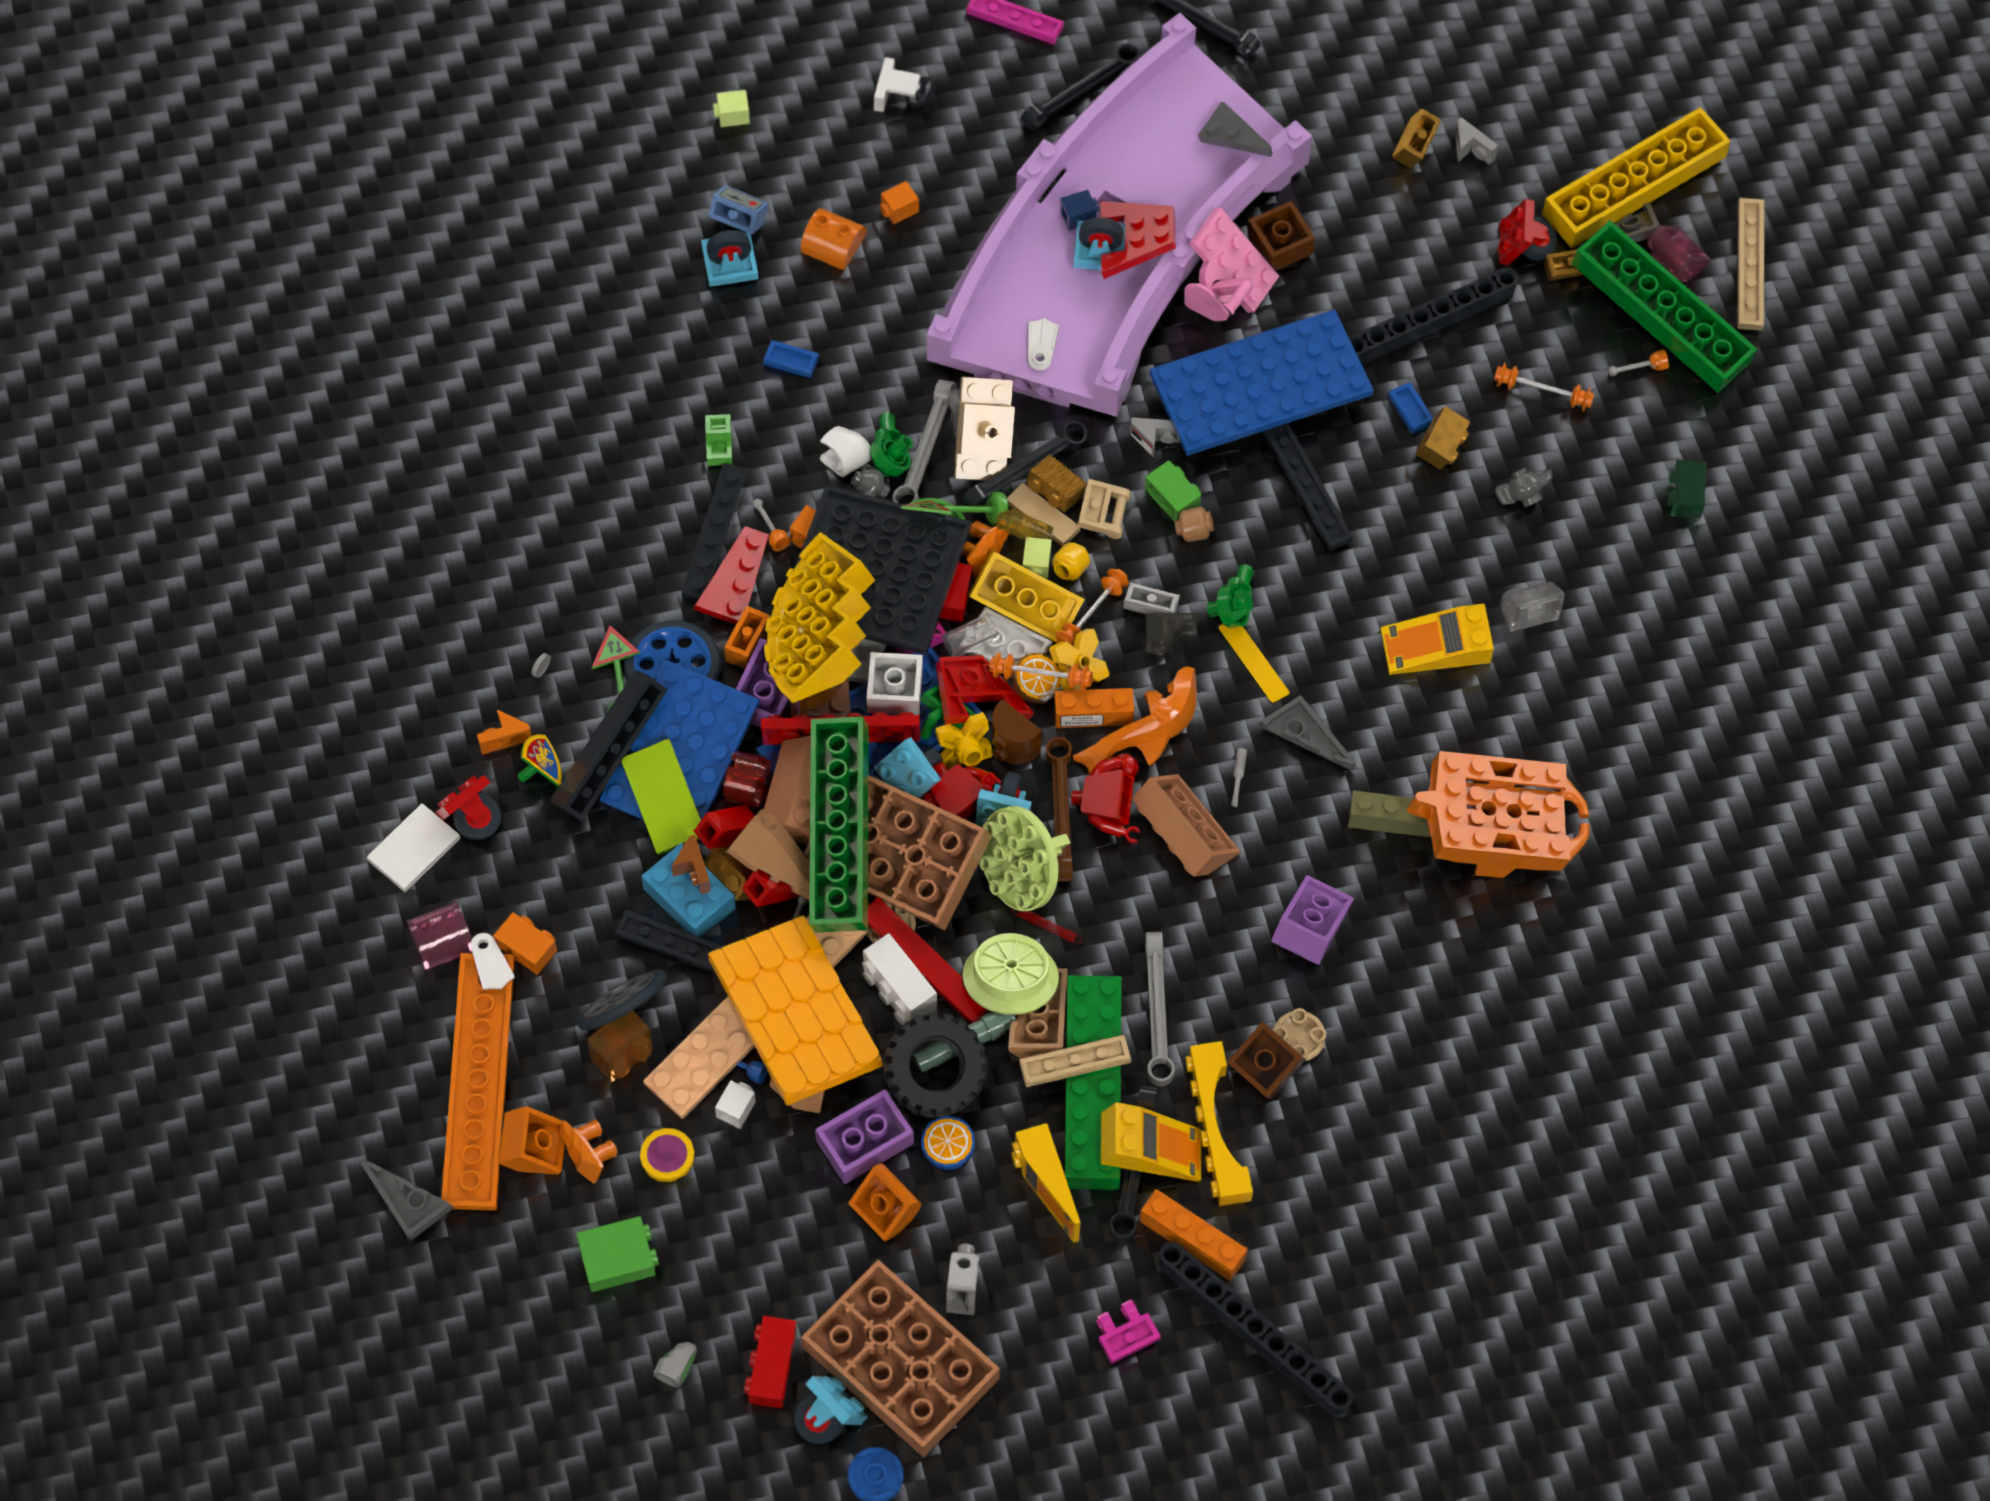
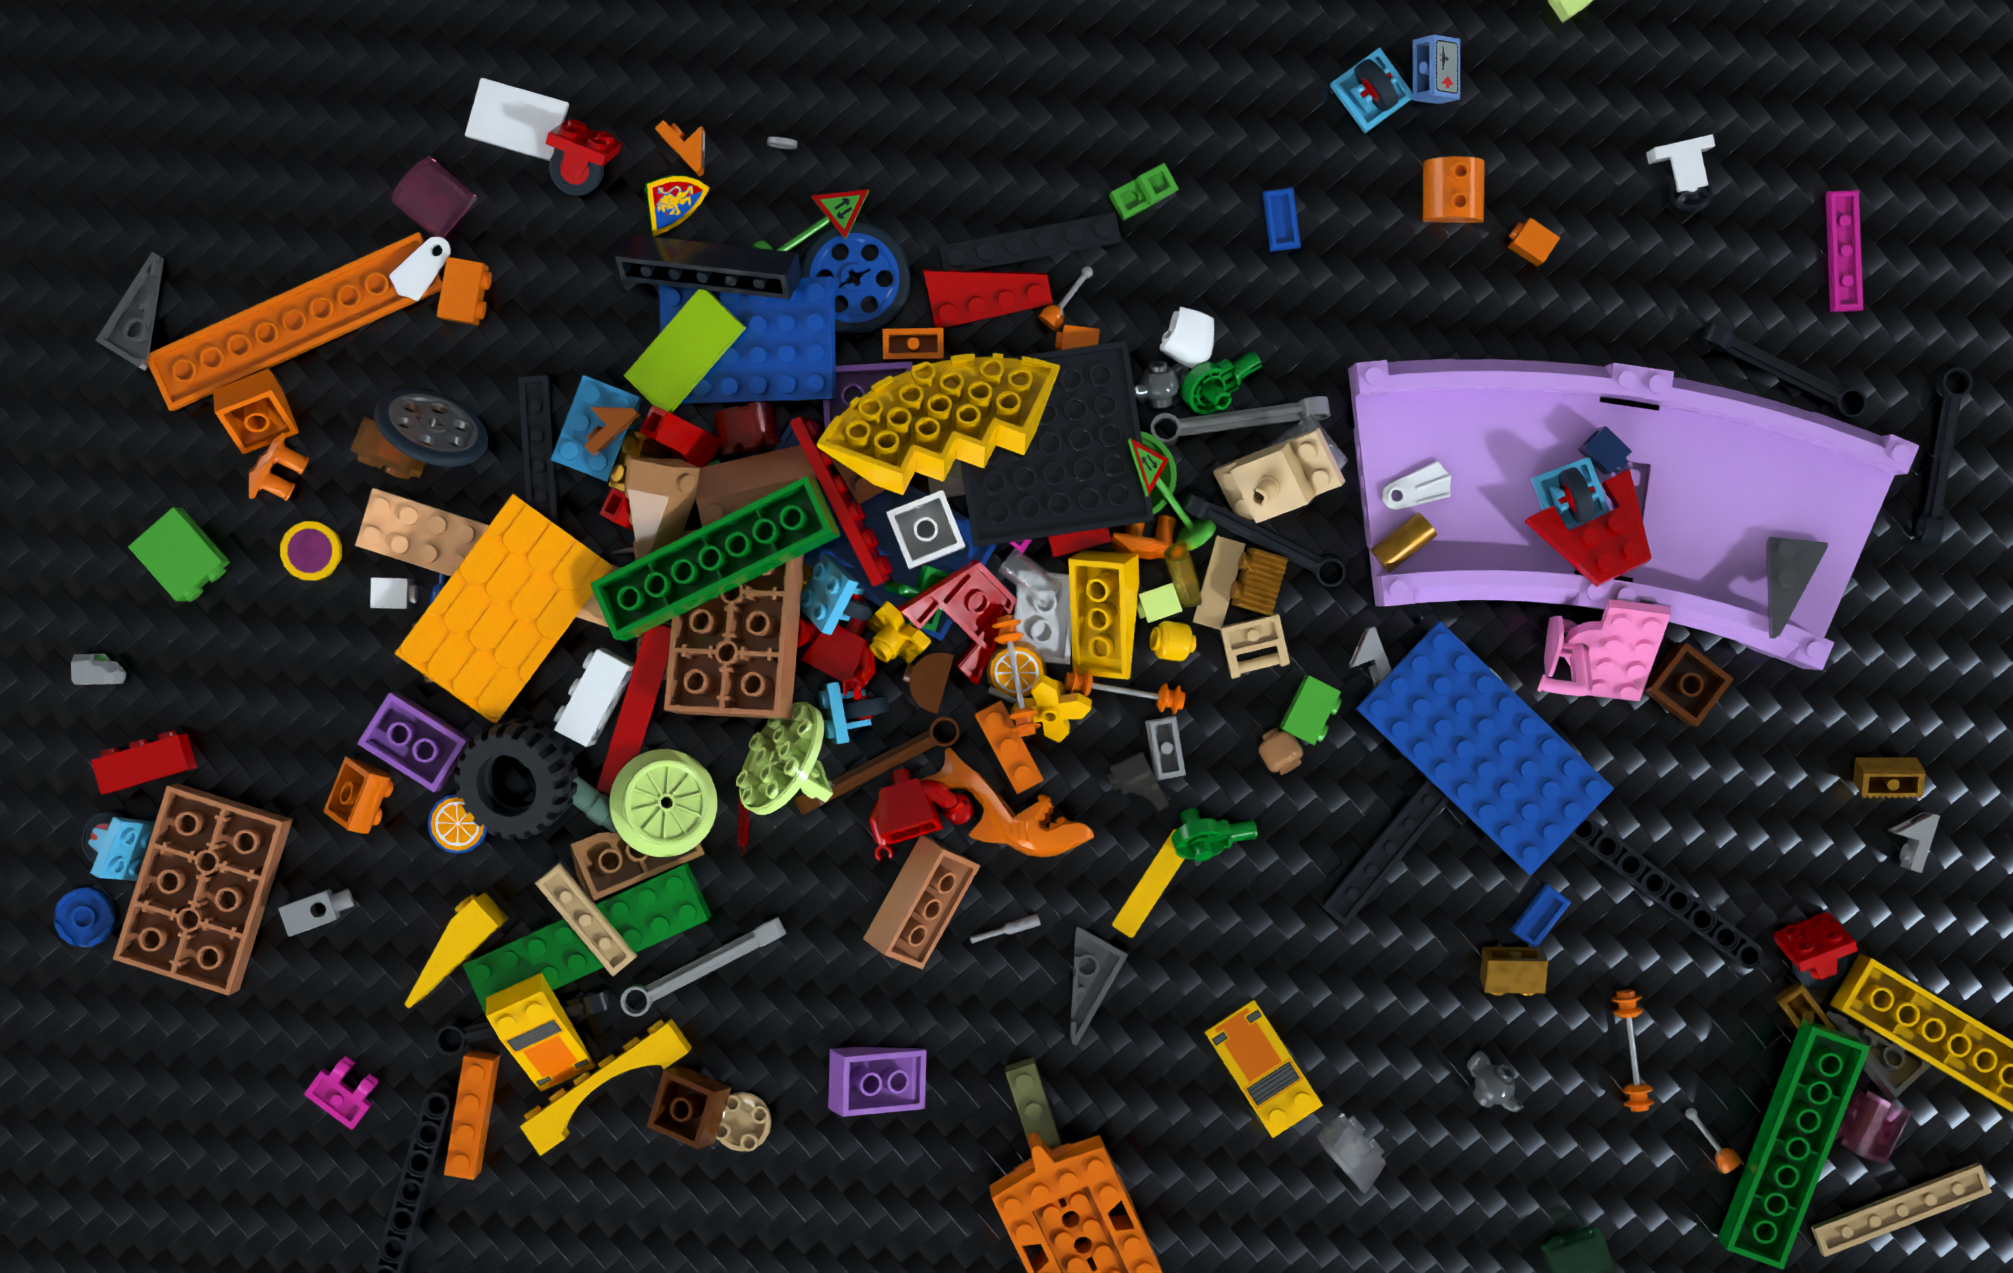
camera: 65 degrees right, 25 degrees up
none -> pearl gold brick [1370,512,1437,574]

